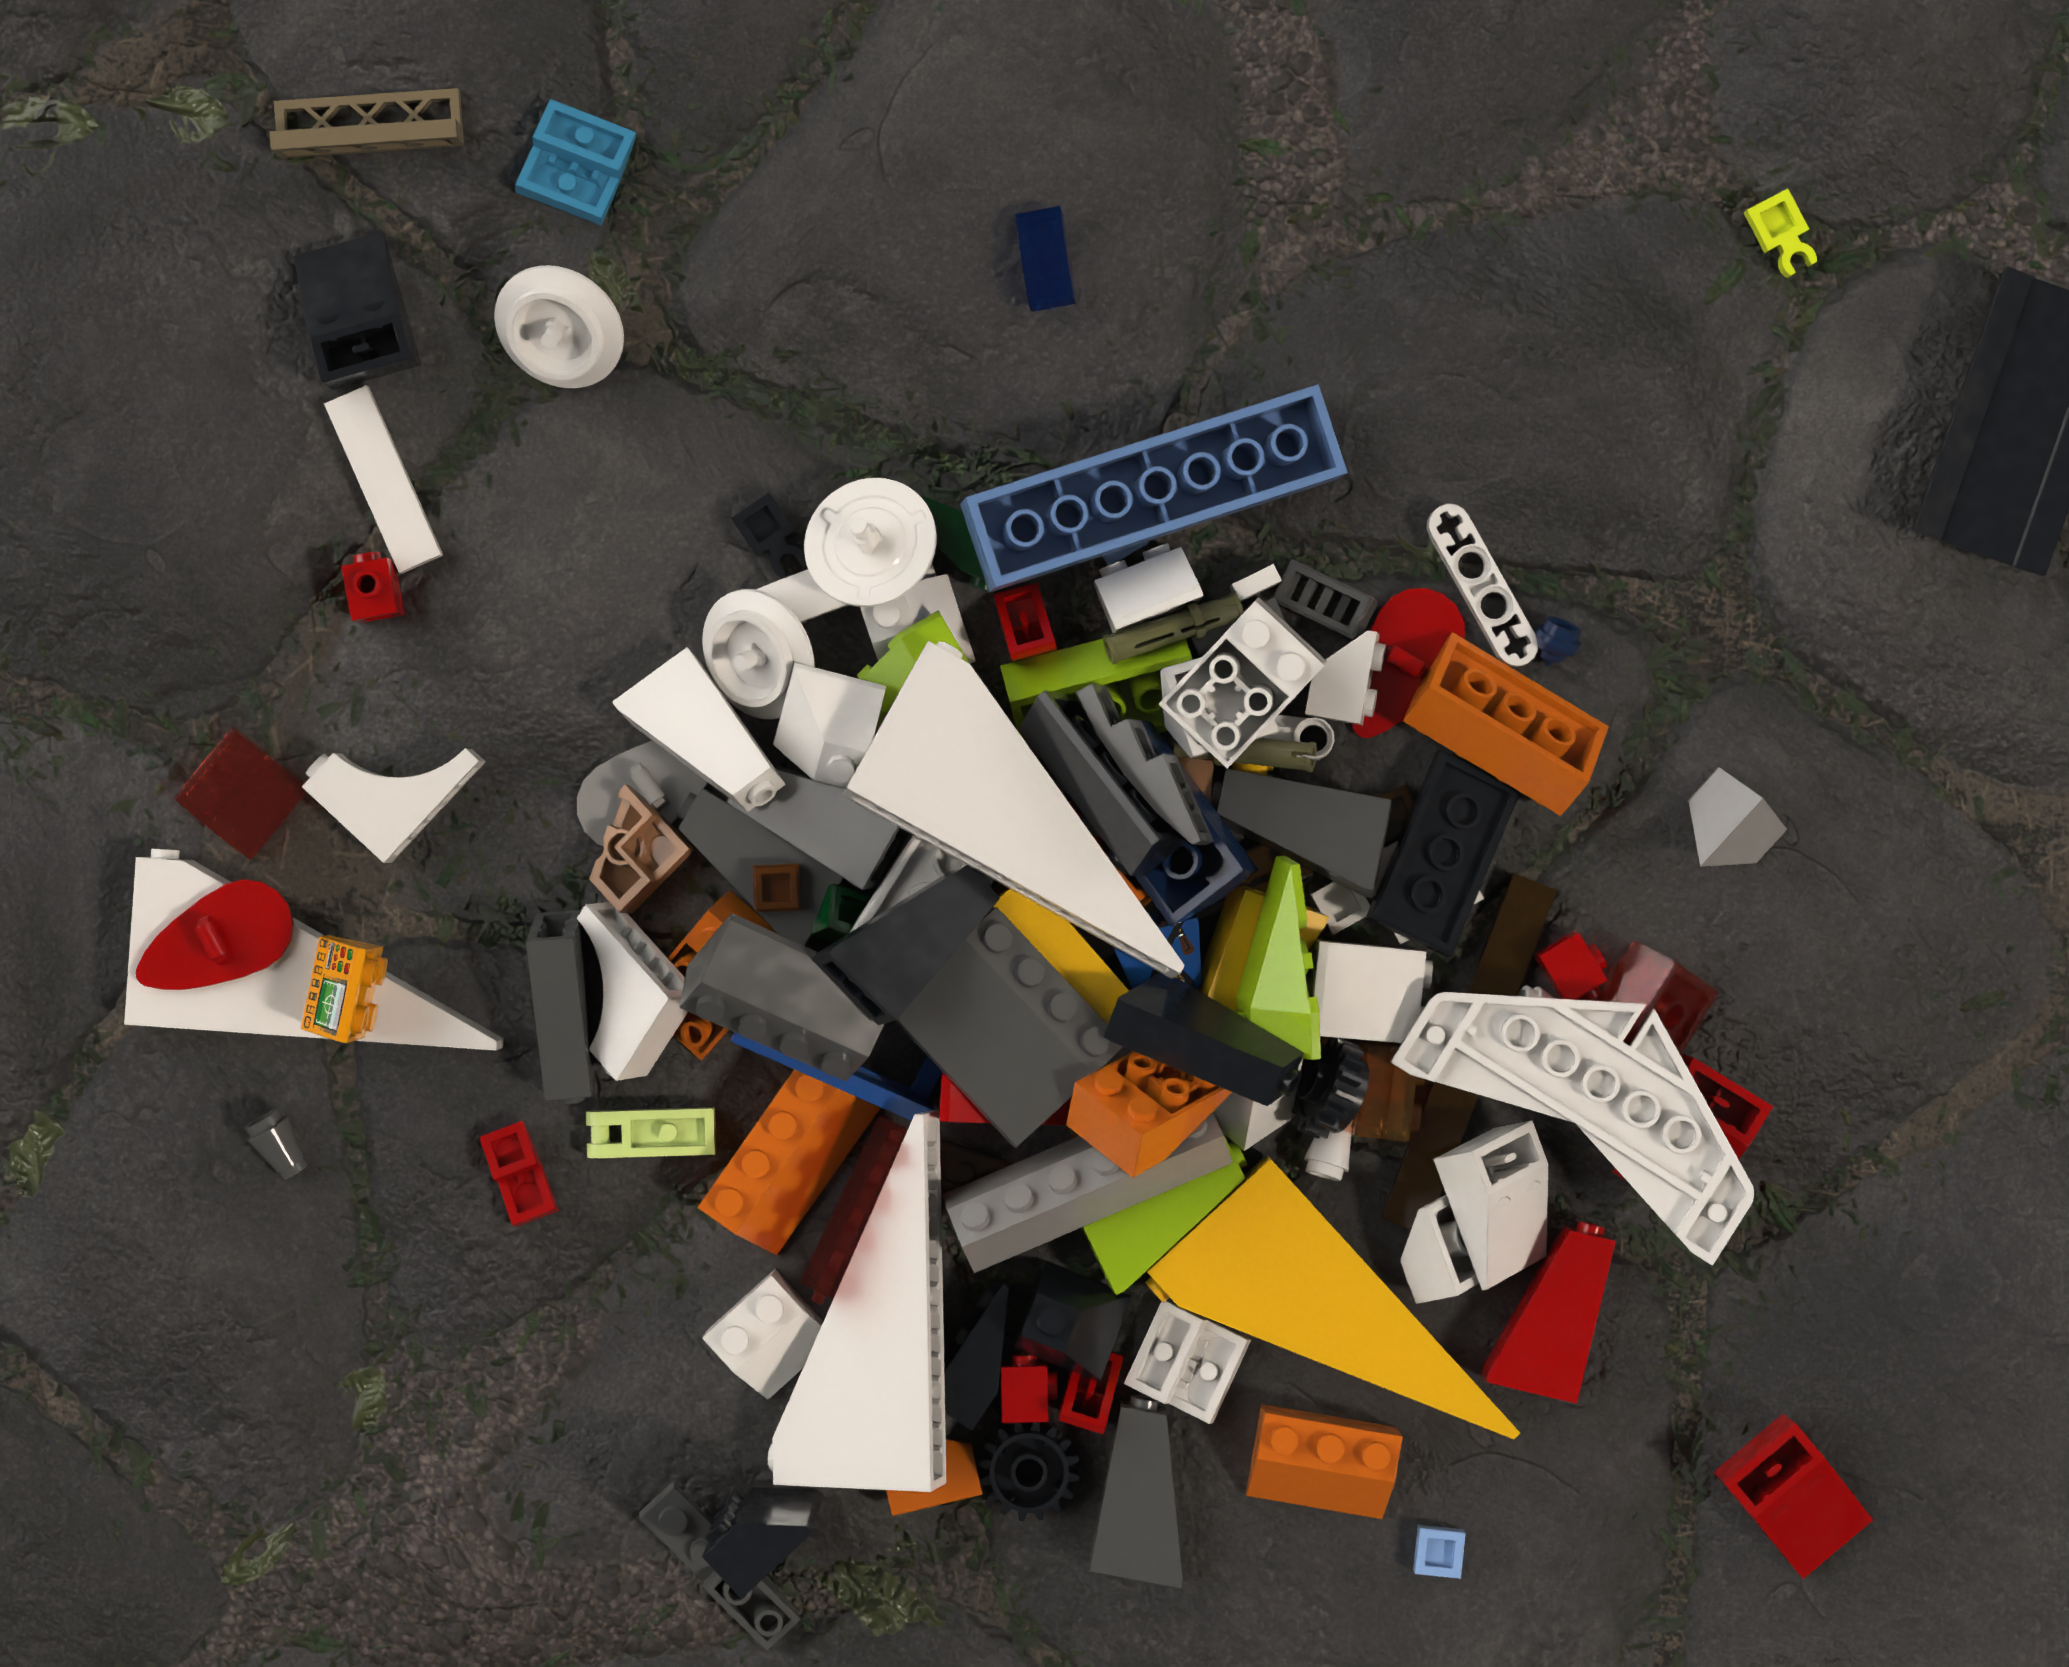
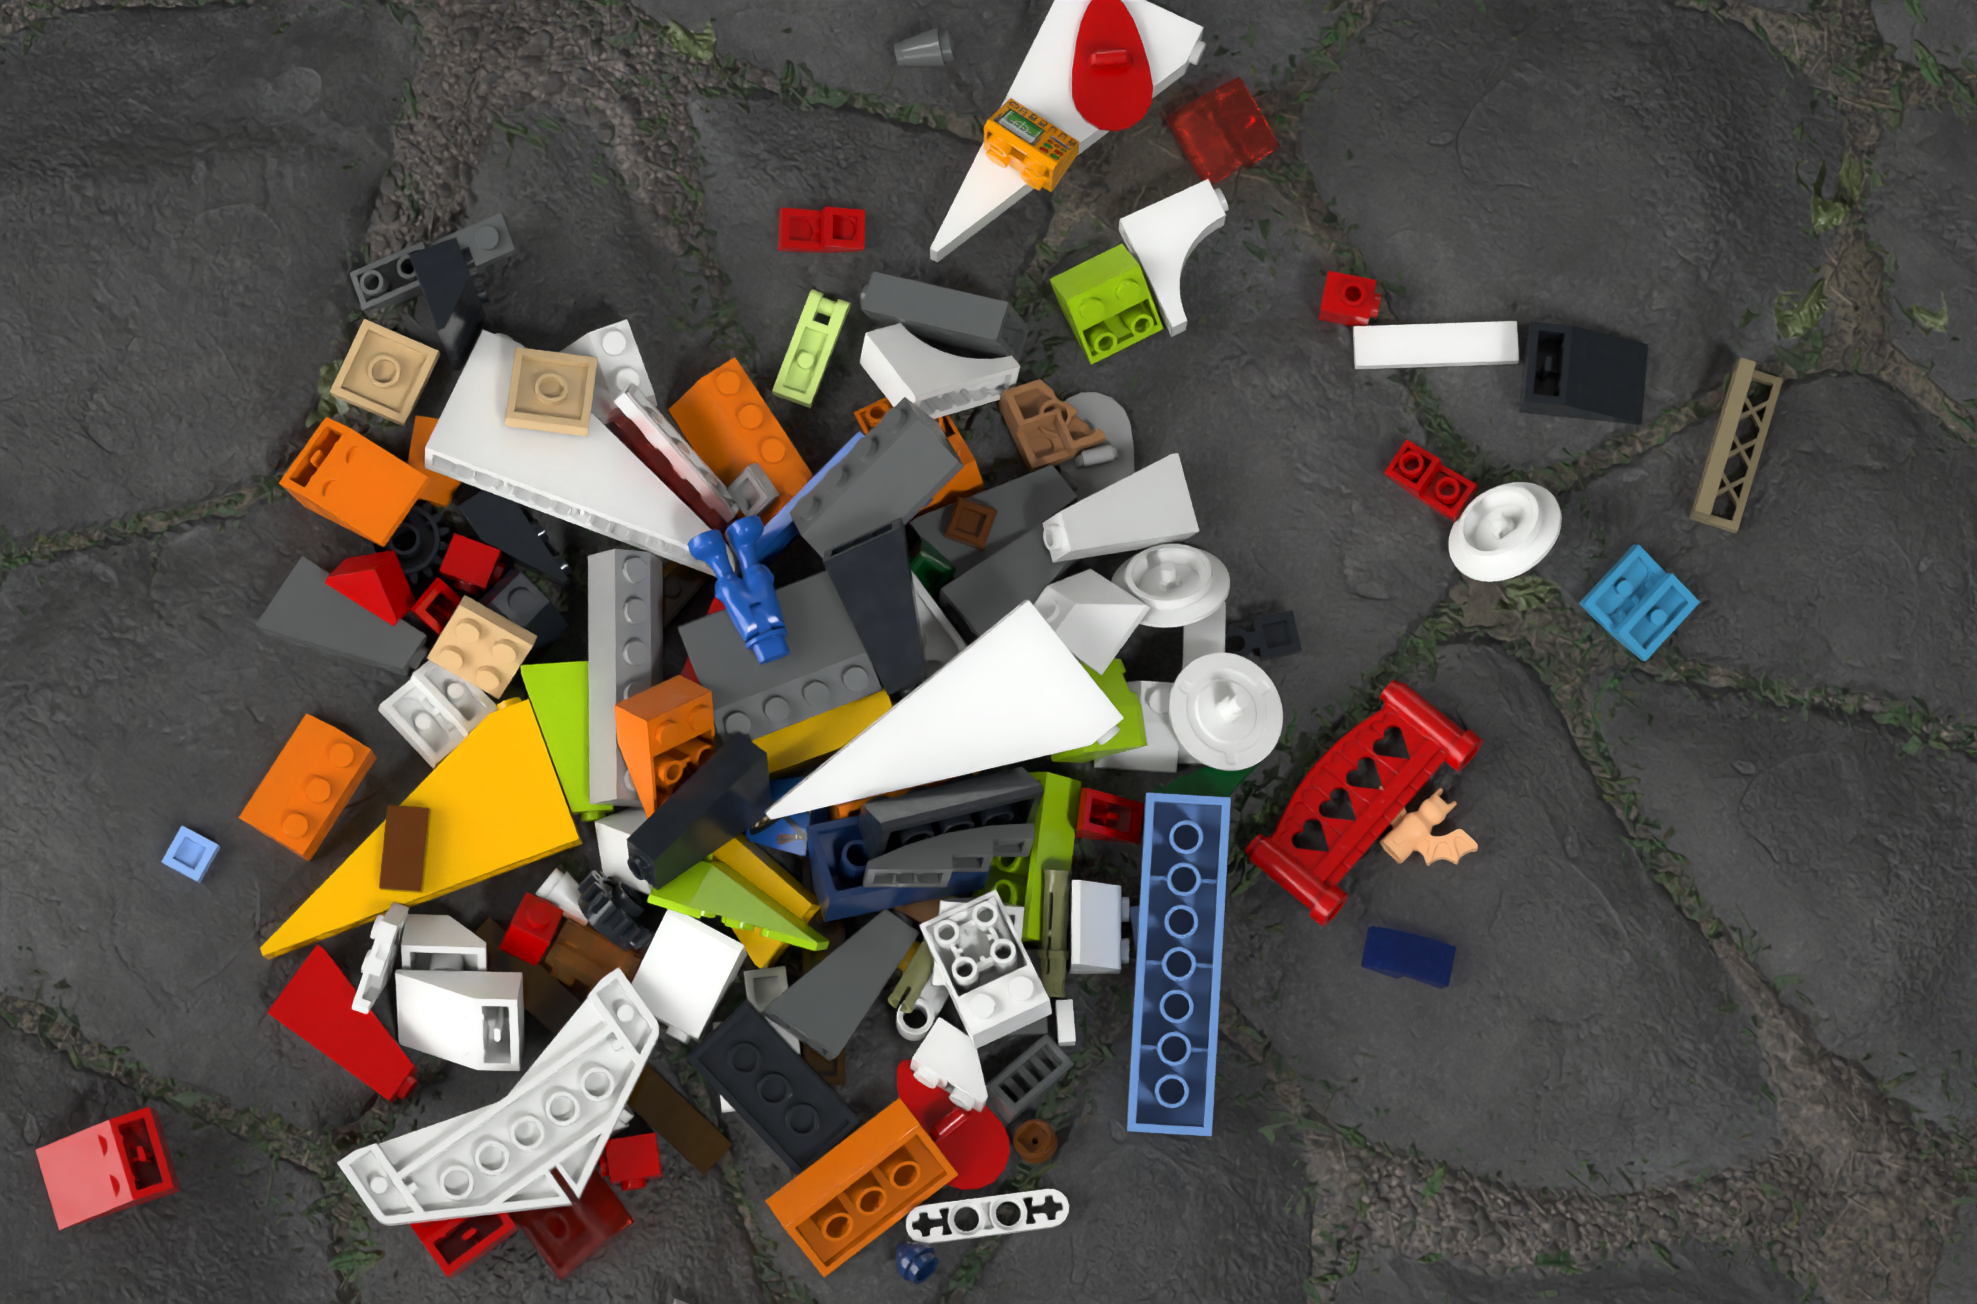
camera: 110 degrees right, 10 degrees down
none -> orange slope [279,417,431,547]
none -> red slope [325,550,416,626]
none -> tan plate [330,319,440,427]
none -> white wing [351,902,409,1014]
none -> reddish brown tile [379,805,431,893]
none -> tan plate [426,595,537,699]
none -> red brick [498,892,564,966]
none -> tan plate [505,347,598,437]
none -> white tile [614,383,739,525]
none -> blue piece [687,515,791,665]
none -> light grey tile [726,462,780,517]
none -> reddish brown tile [1013,1119,1058,1164]
none -> lime slope [1049,244,1163,365]
none -> red piece [1245,679,1484,927]
none -> light nougat animal [1379,786,1478,866]
none -> red slope [1384,439,1478,522]

